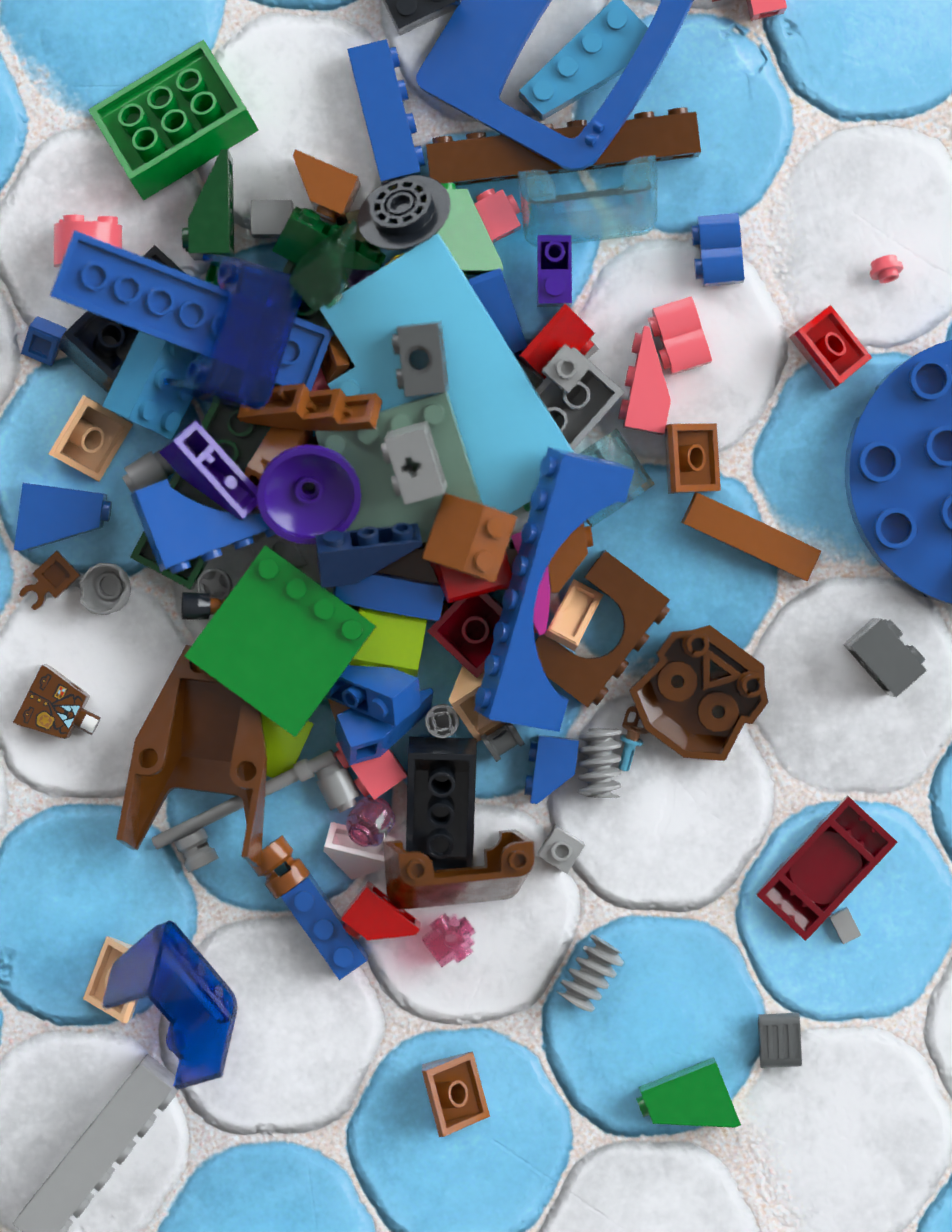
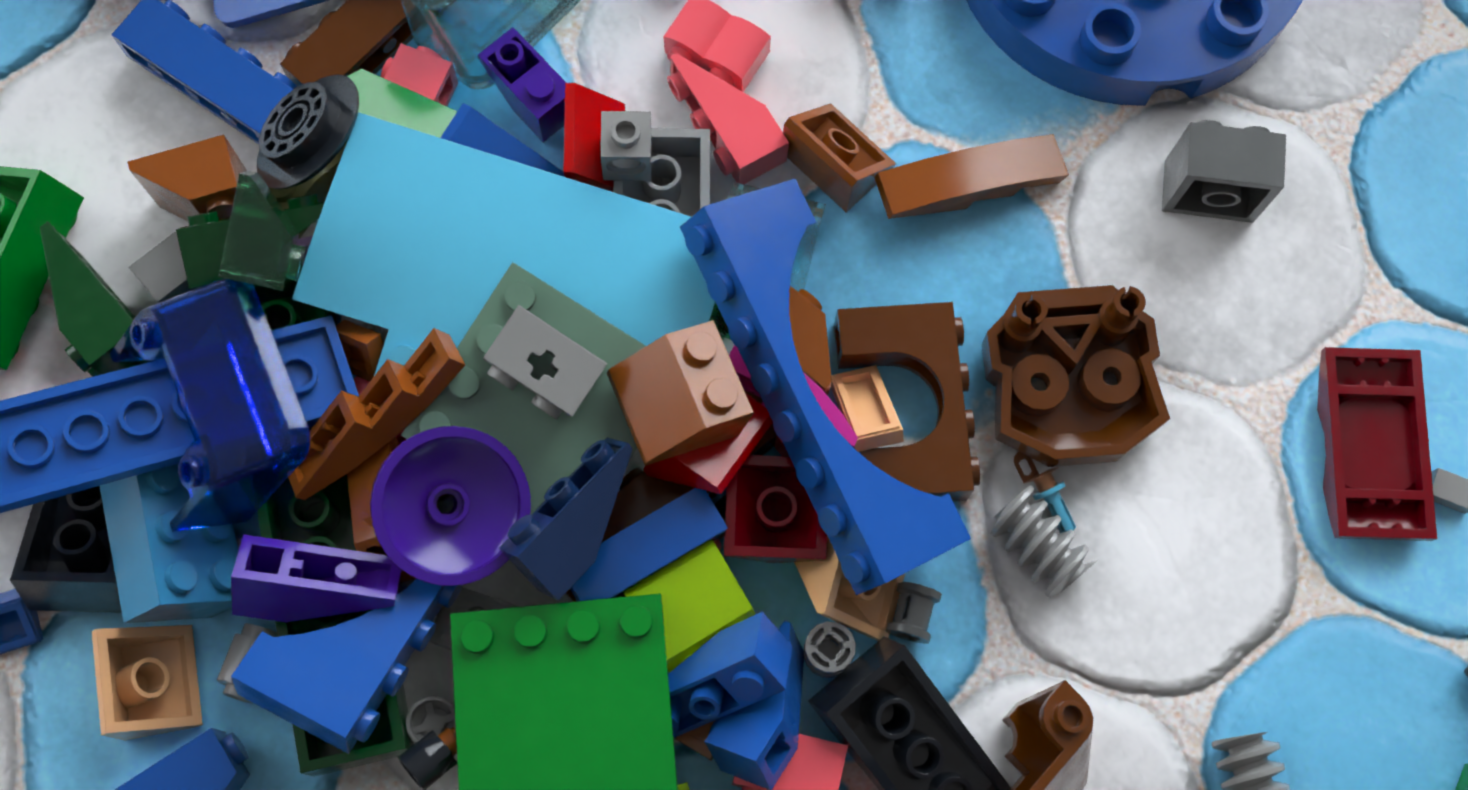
camera: 45 degrees left, 15 degrees down
dark grey brick [392,321,449,397] -> none
blue slope [524,734,579,804] -> none
light grey brick [537,825,585,874] -> none

